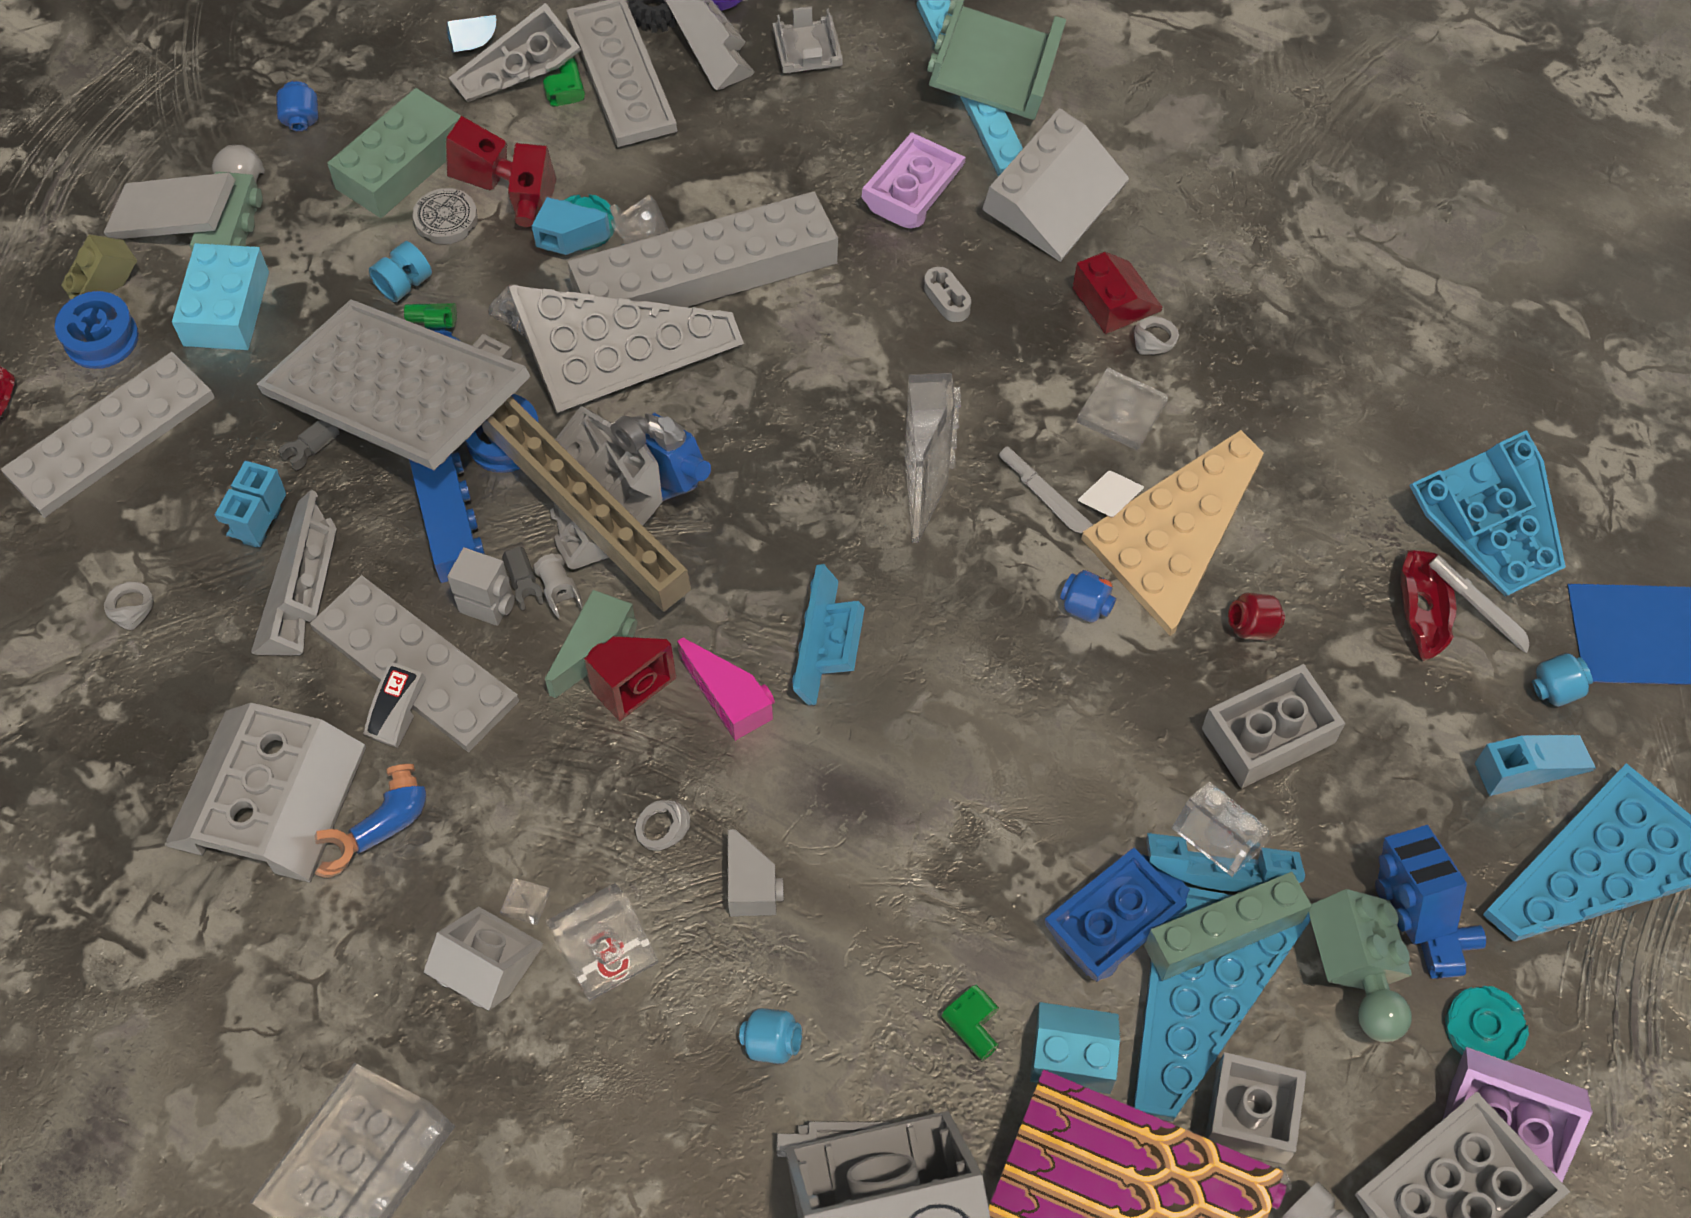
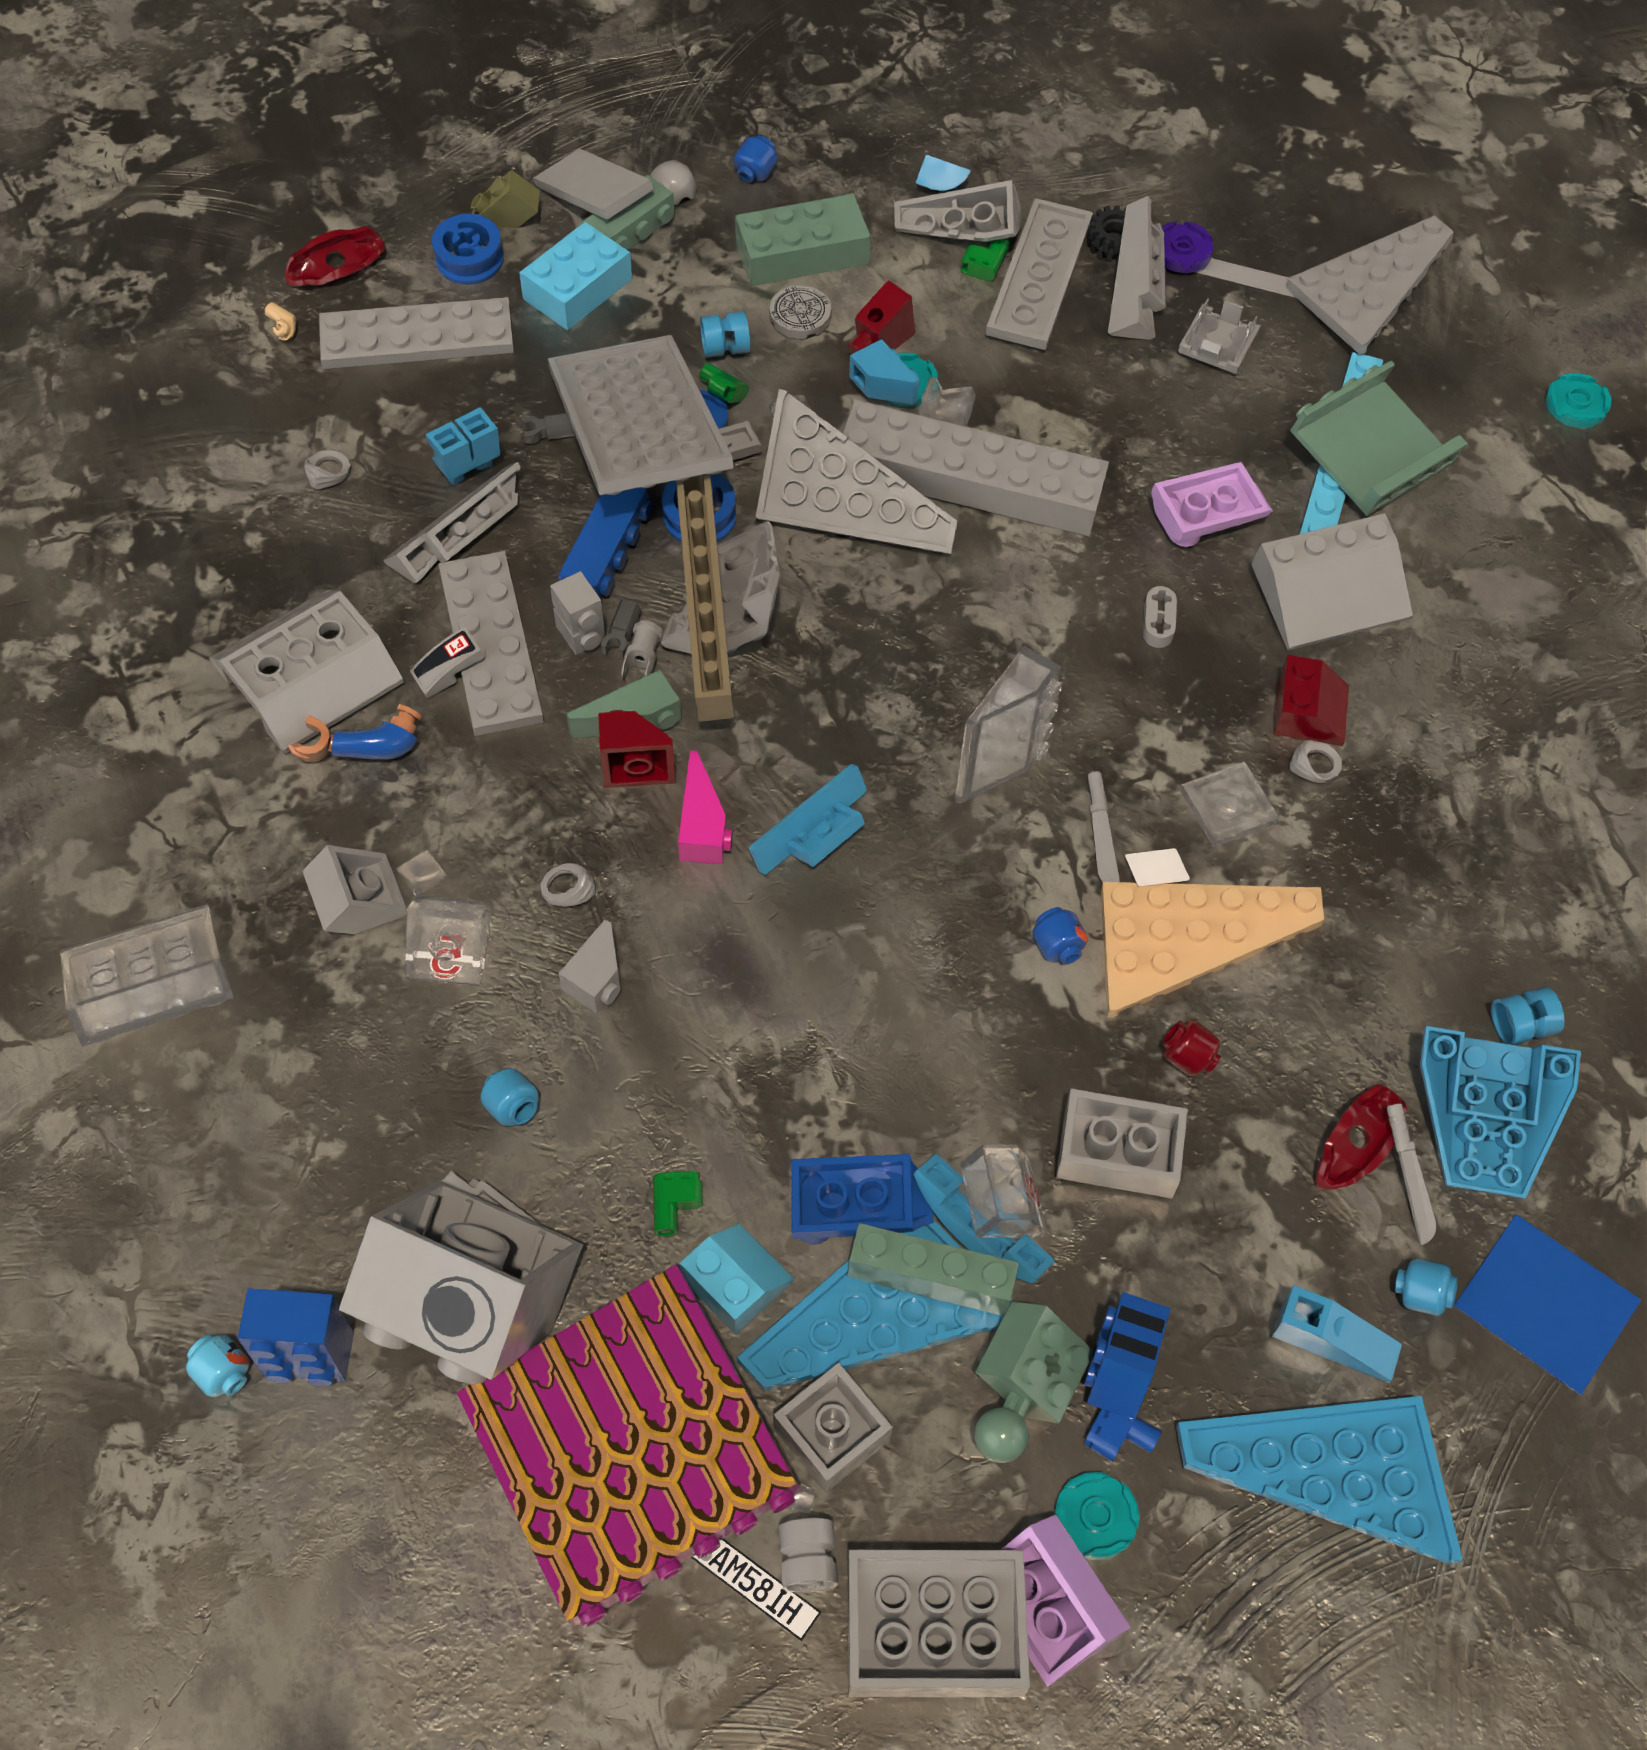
camera: 35 degrees right, 0 degrees up
dark red torso [446,116,512,191] -> none
torso [610,413,711,501] -> none
none -> dark azure wheel [1491,987,1565,1045]

